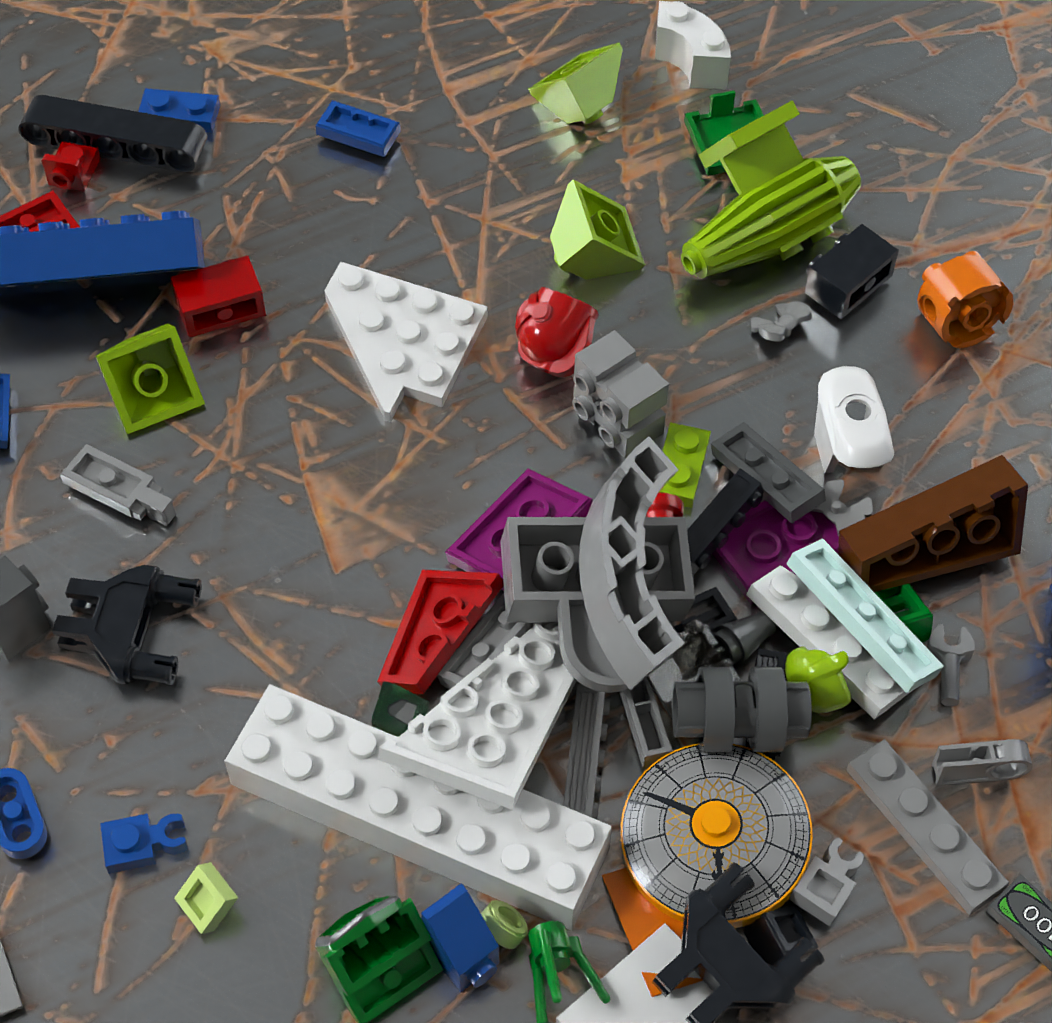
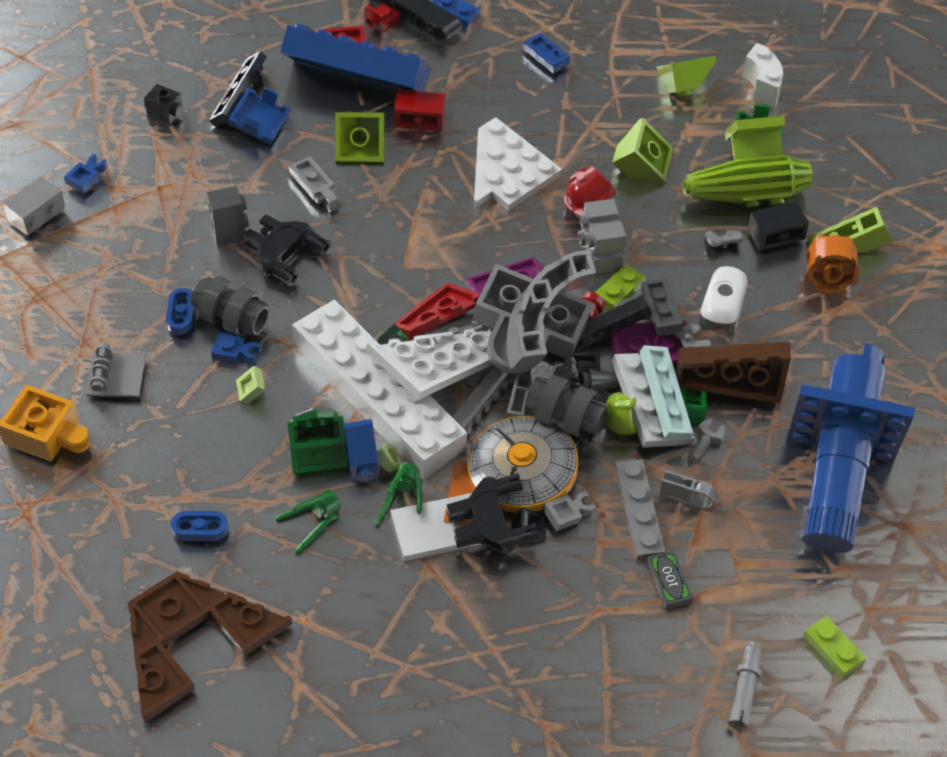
camera: 25 degrees right, 5 degrees down
none -> dark grey piece [191,276,270,337]
none -> lime slope [807,207,893,253]

